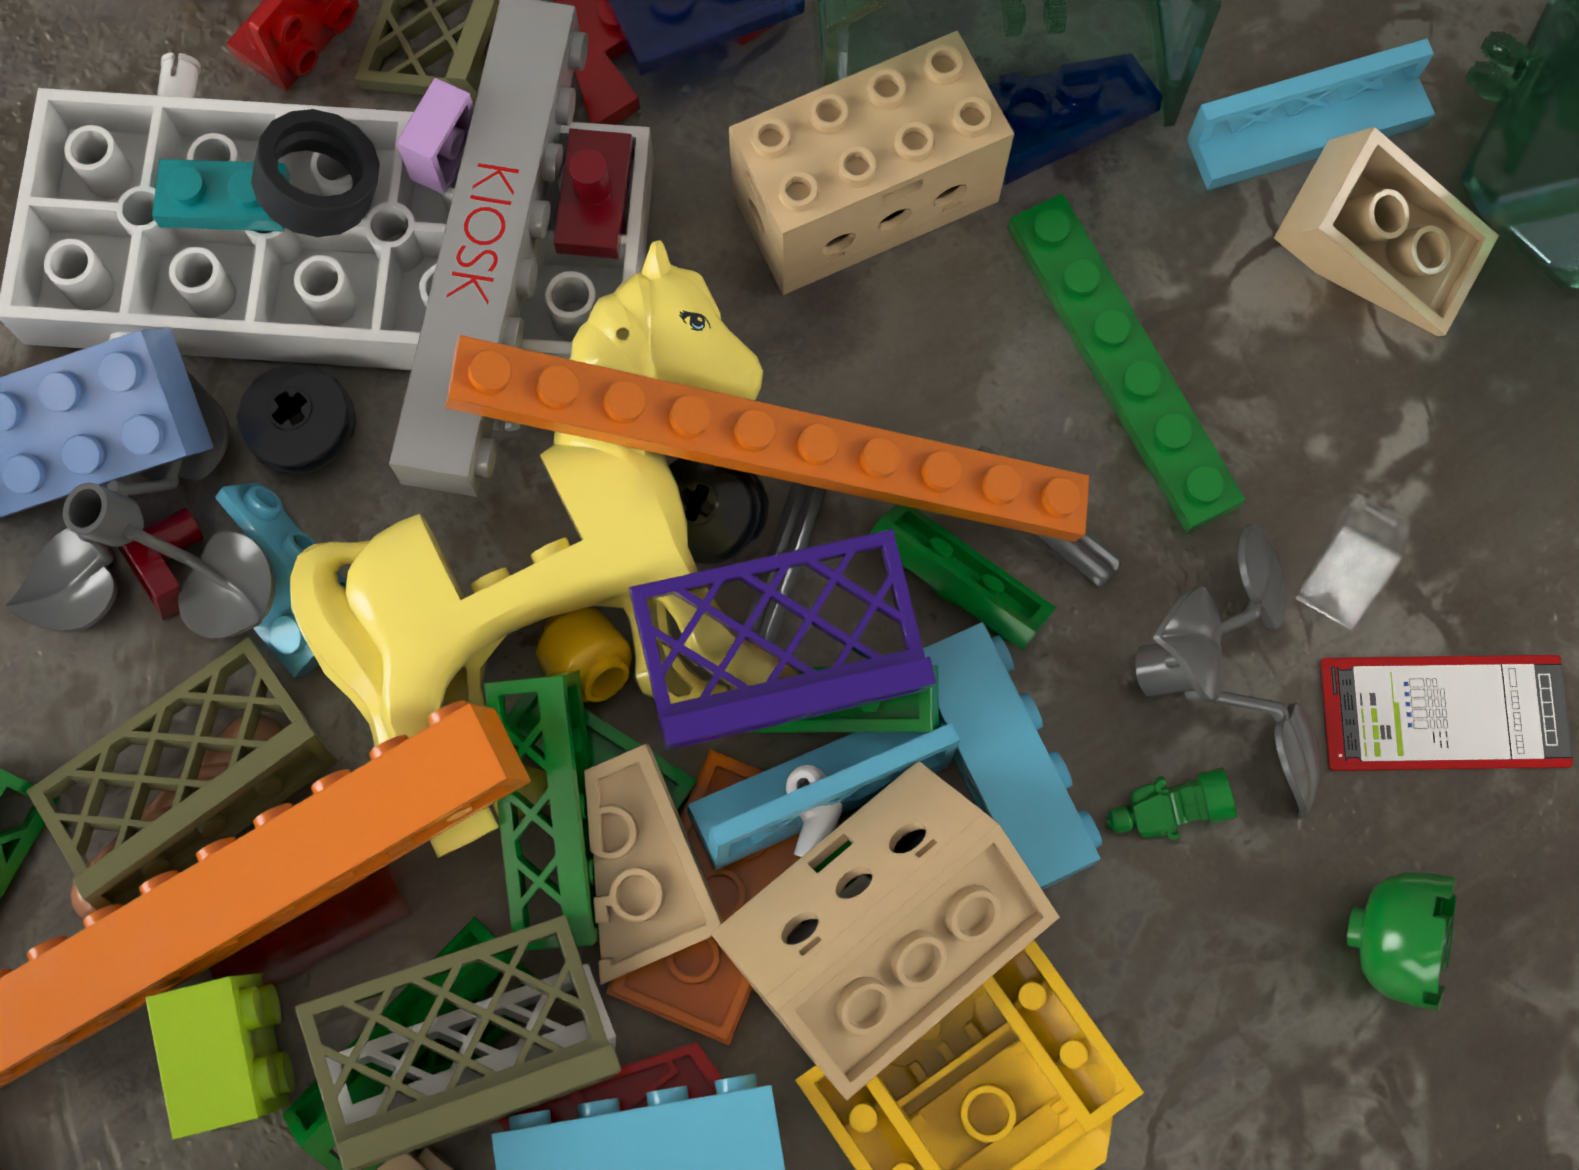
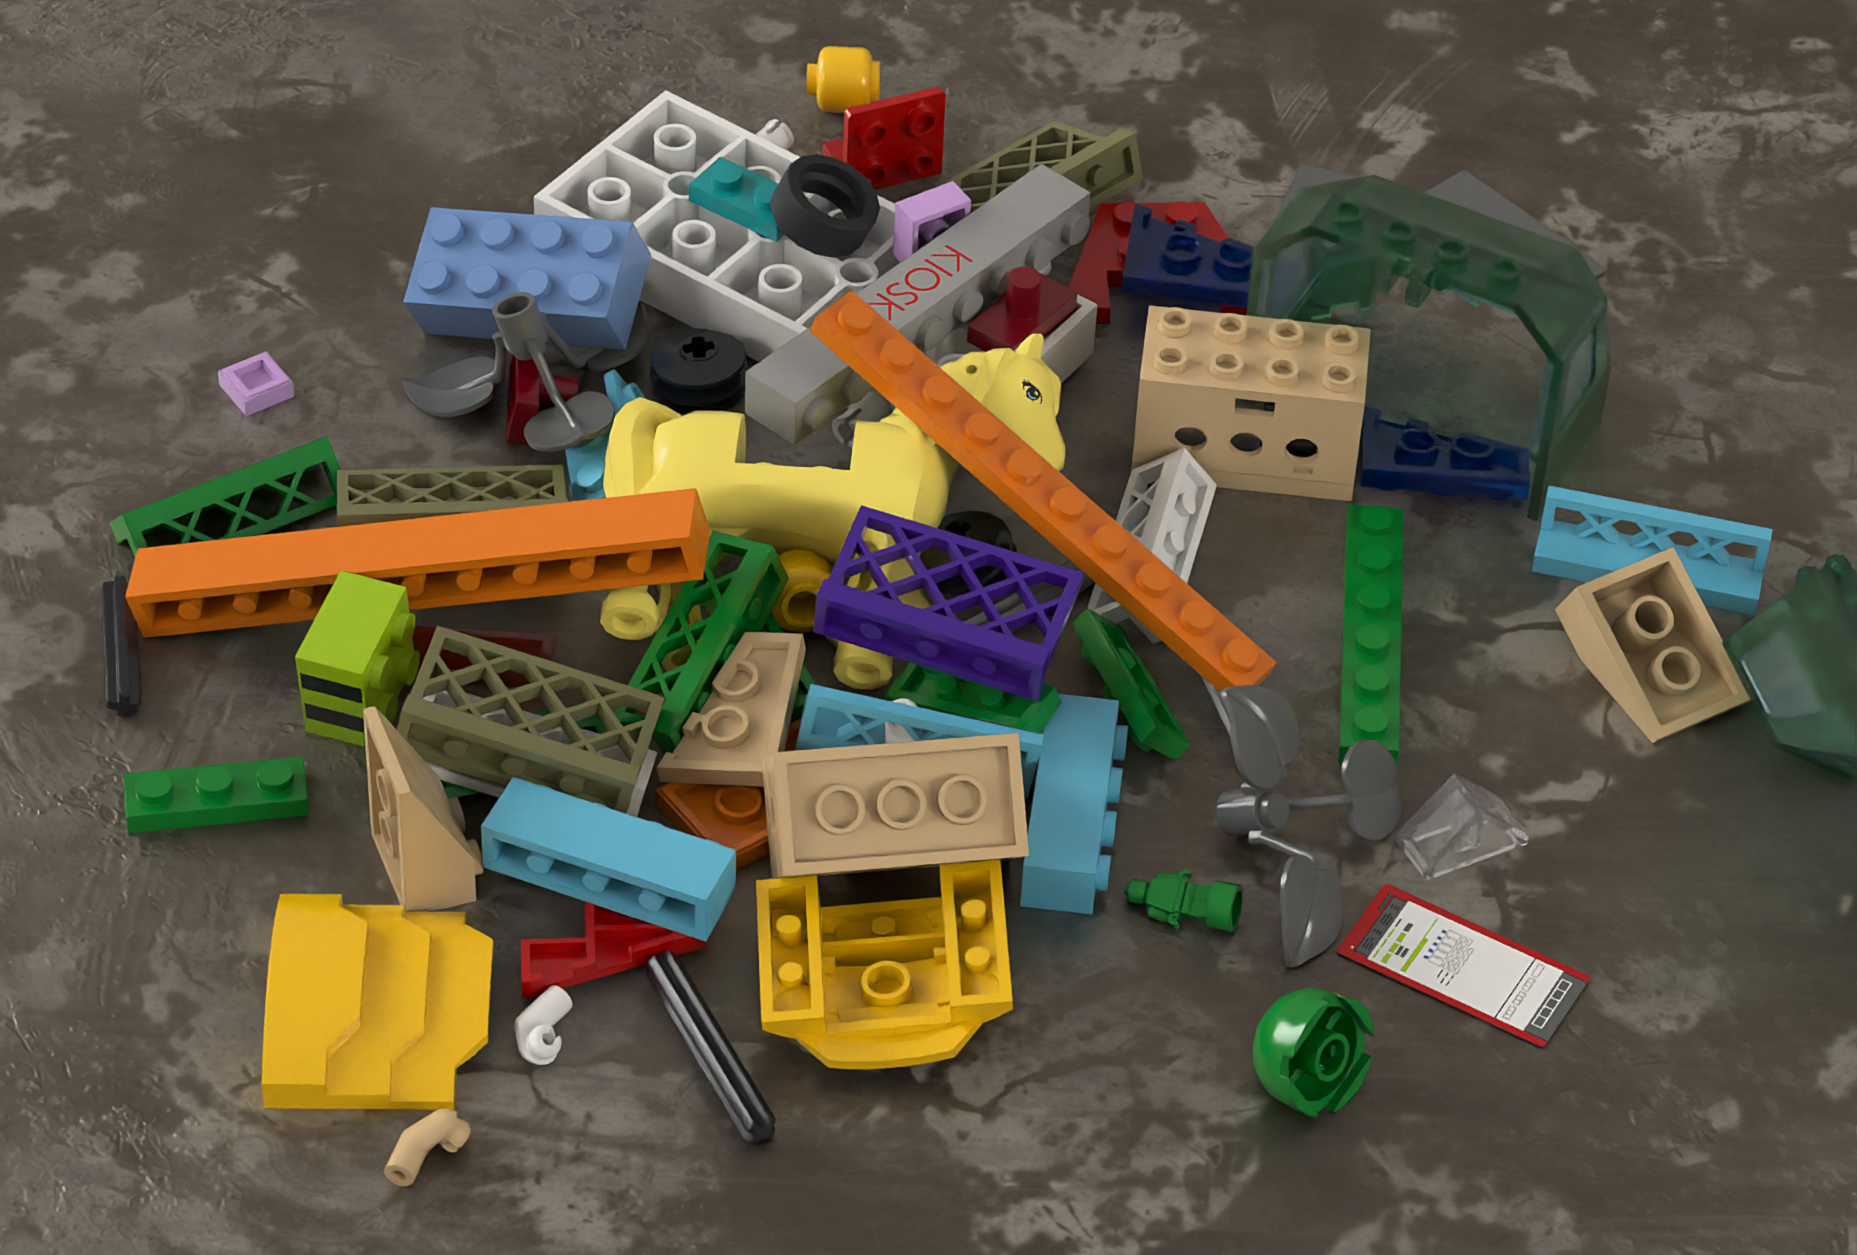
camera: 30 degrees right, 30 degrees down
none -> white fence [1088,447,1217,644]

